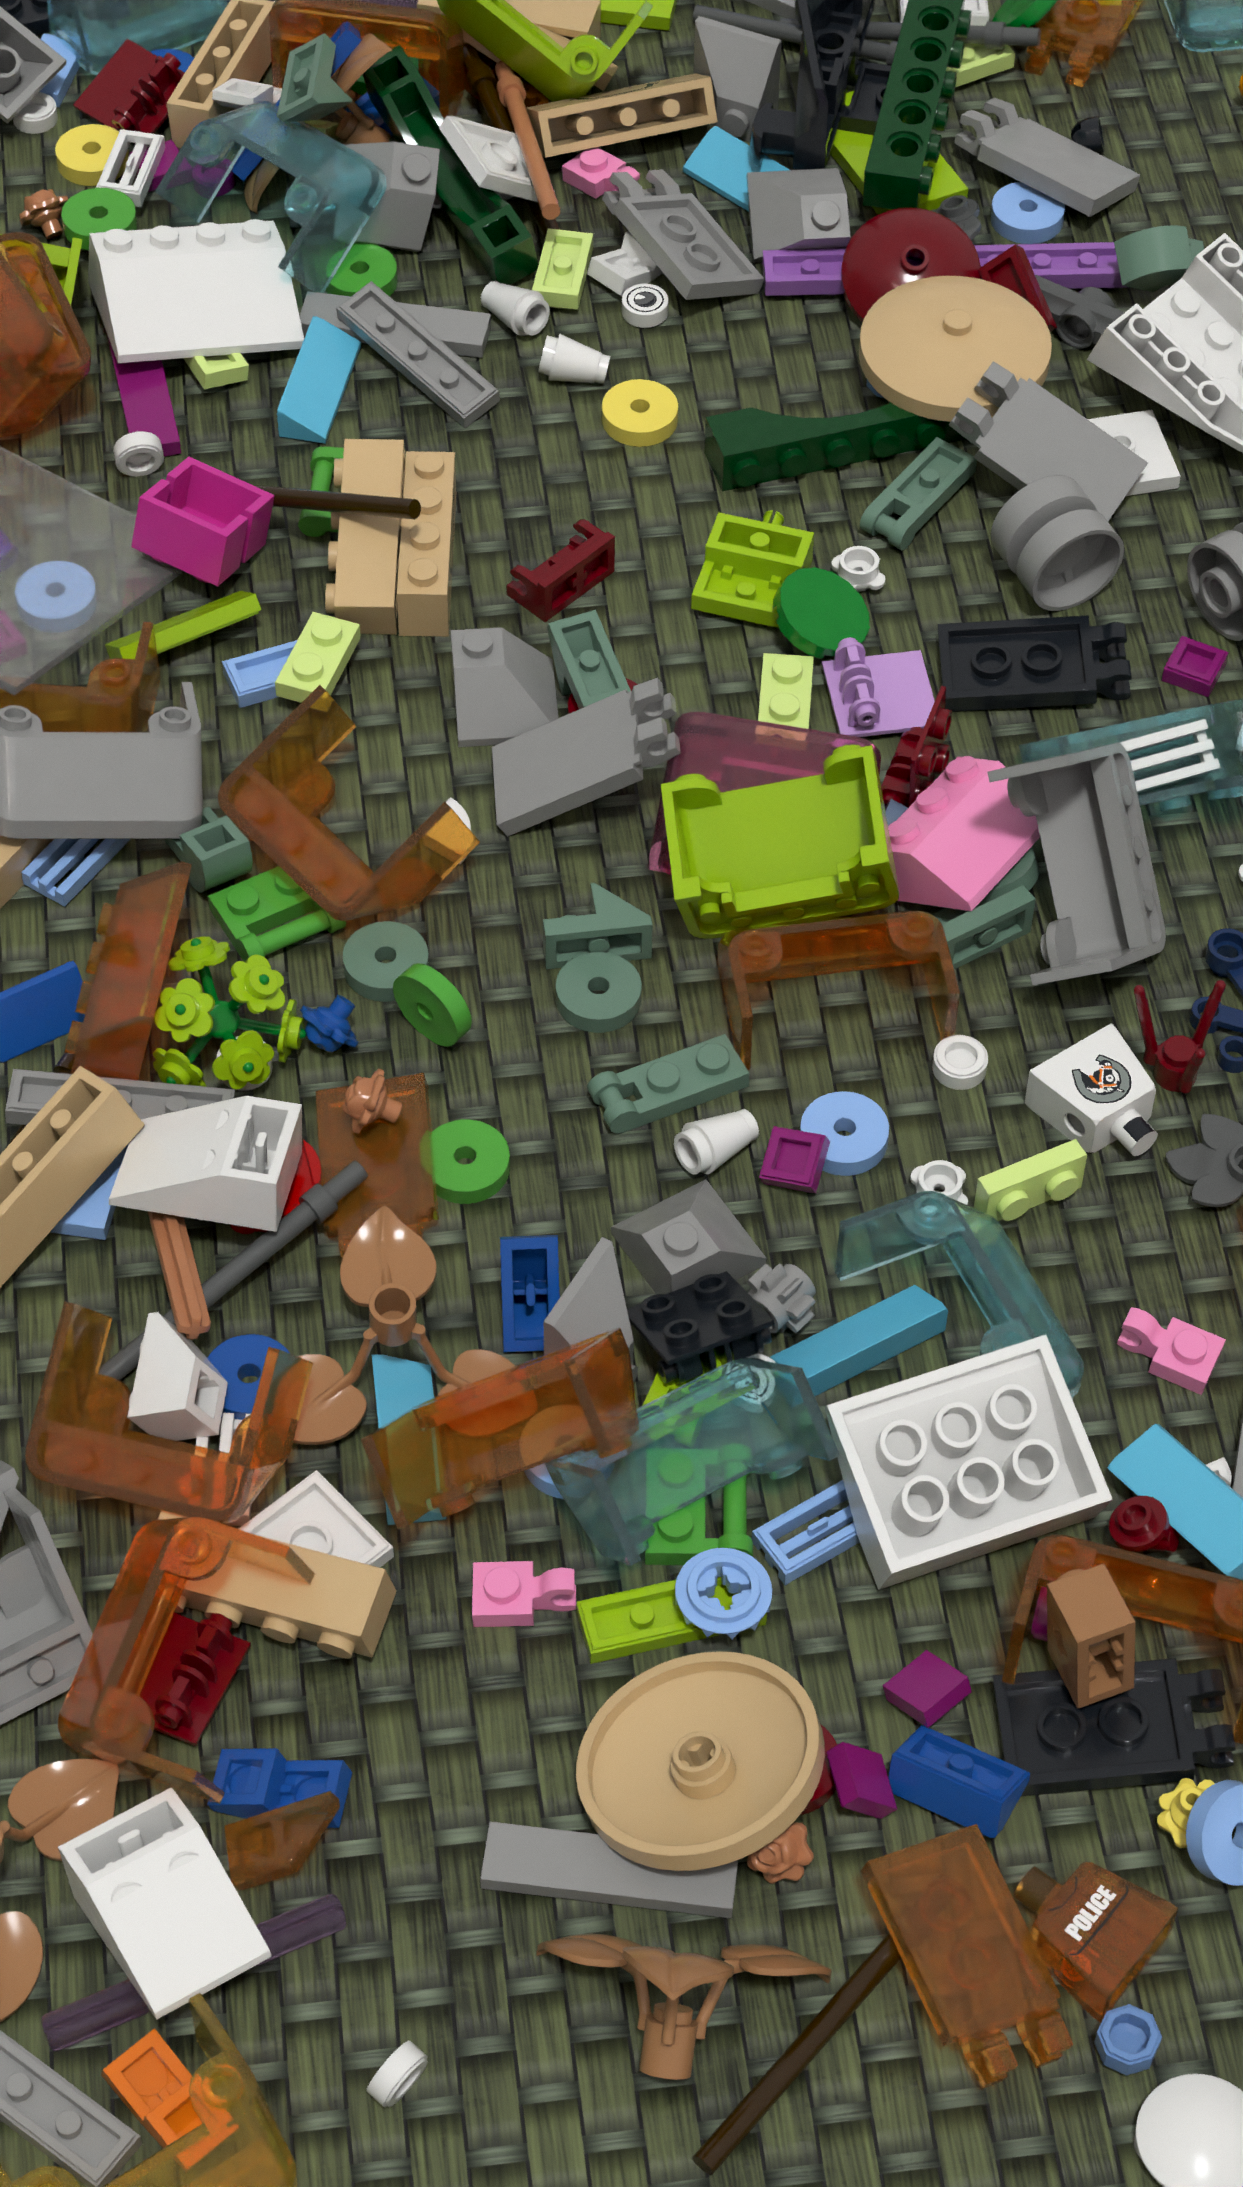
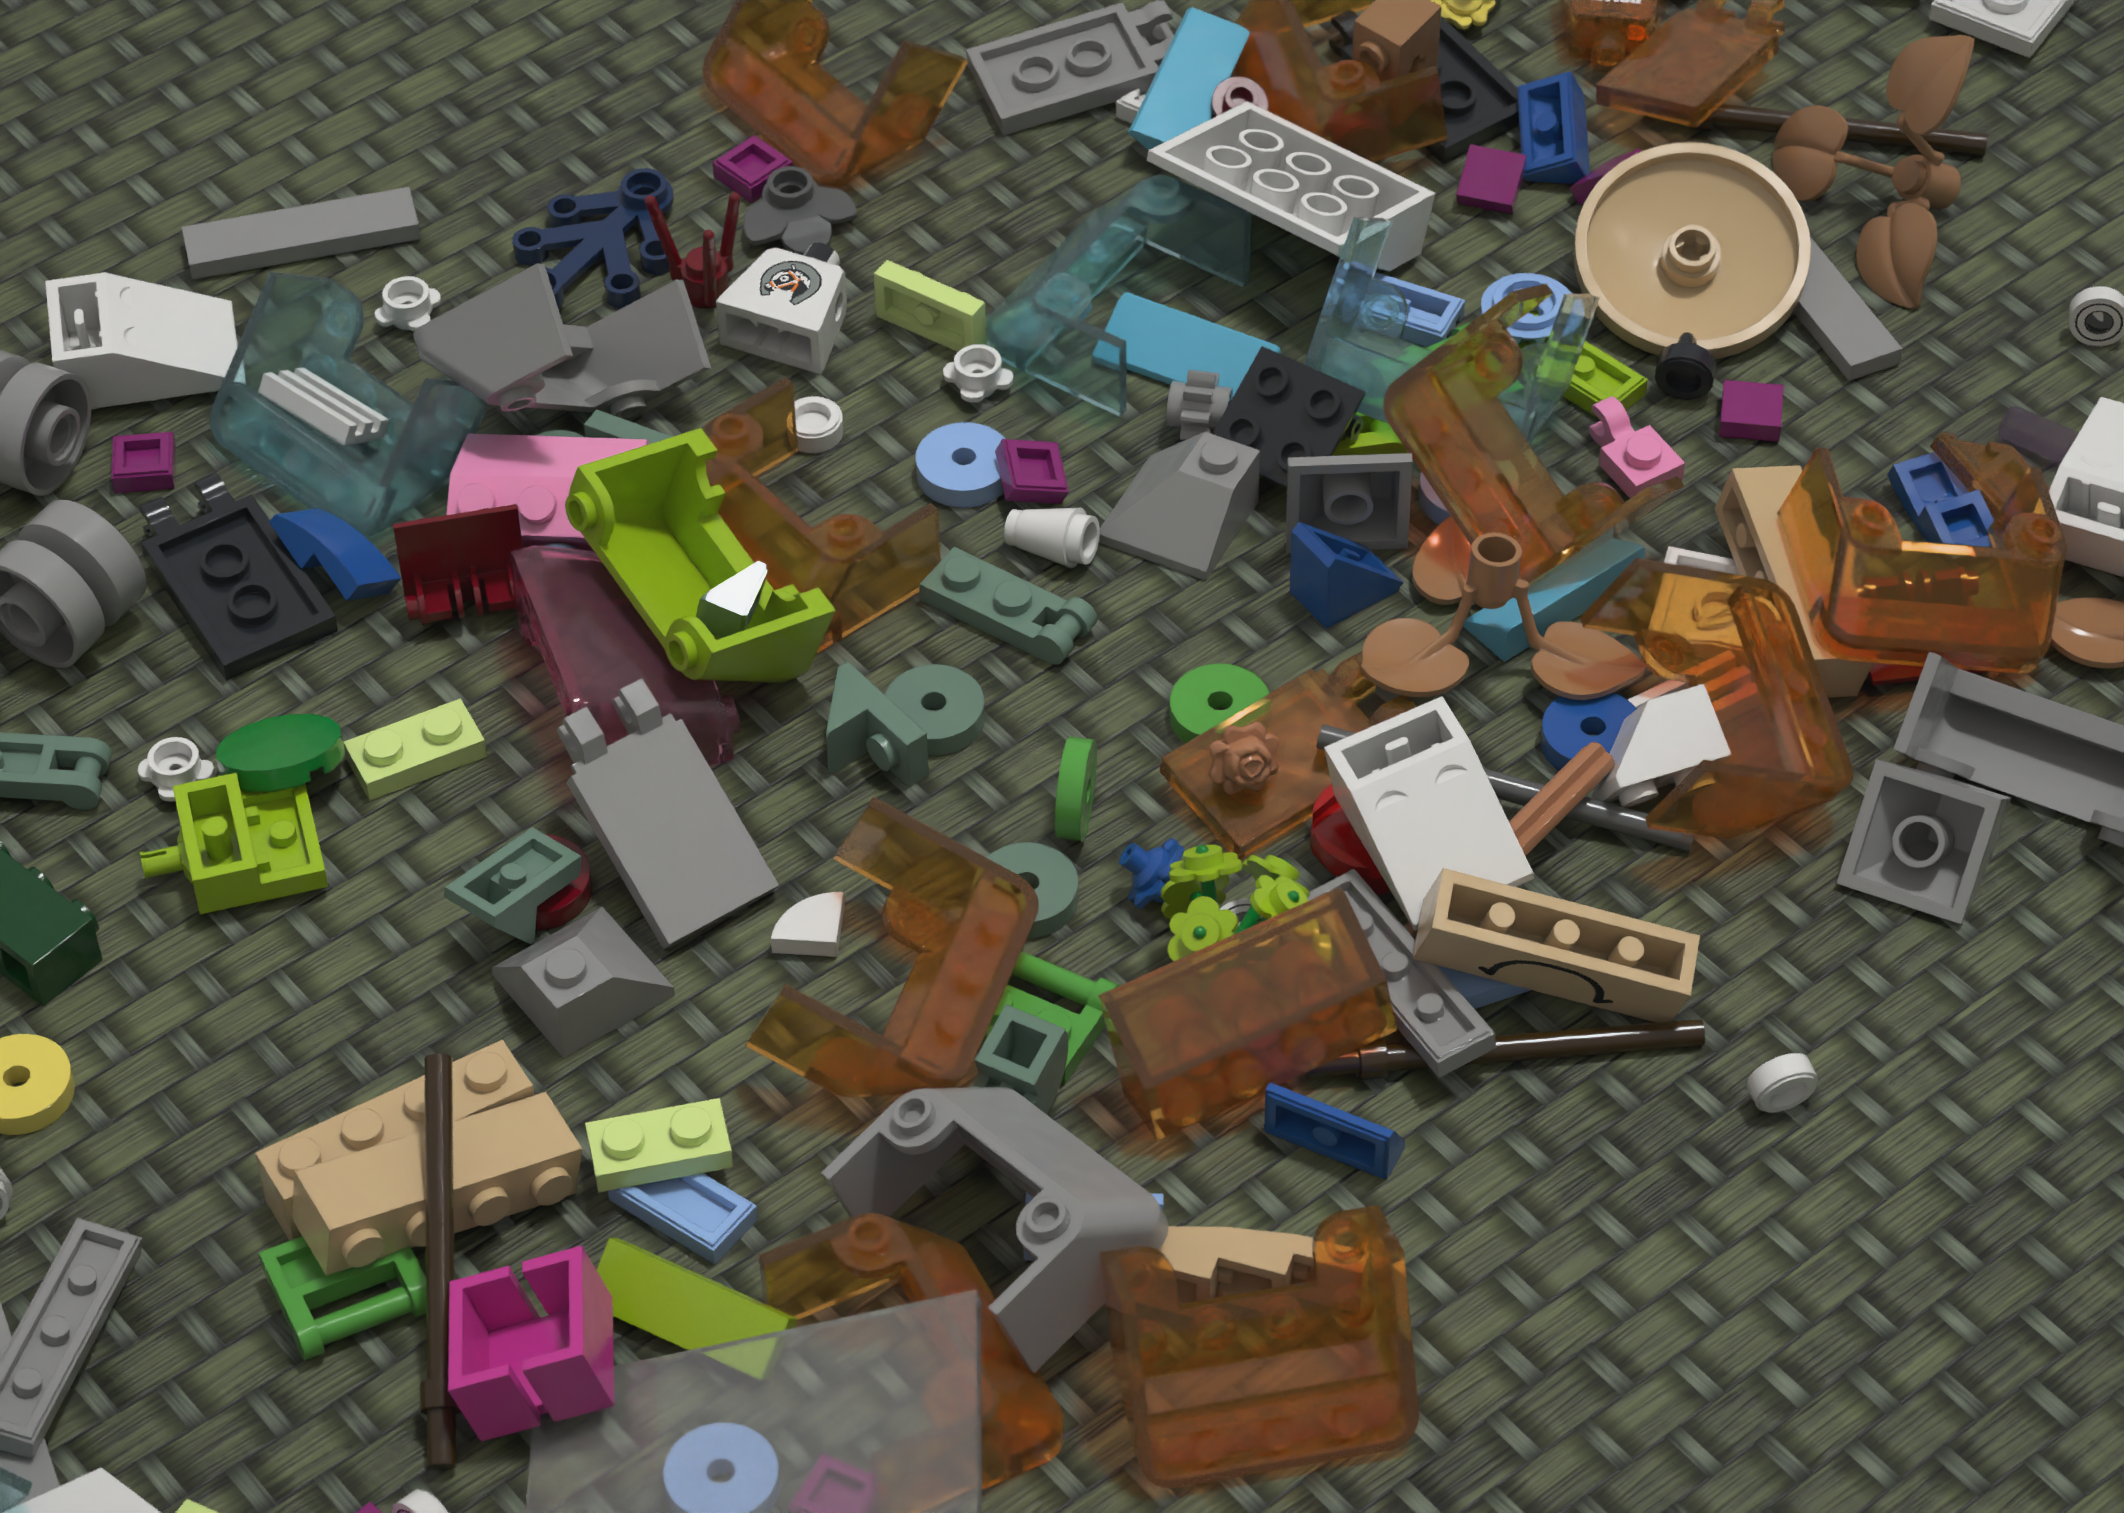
camera: 120 degrees left, 5 degrees down
medium azure slope [277,316,361,444] -> none
dark red hinge [506,519,615,622] -> none
lavender hinge [822,638,935,739] -> none
bright pink plate [1117,1307,1226,1395] -> none
none -> blue slope [269,508,402,601]
none -> slope [696,561,768,638]
none -> black tile [1655,332,1717,400]
none -> magenta tile [1719,380,1784,442]

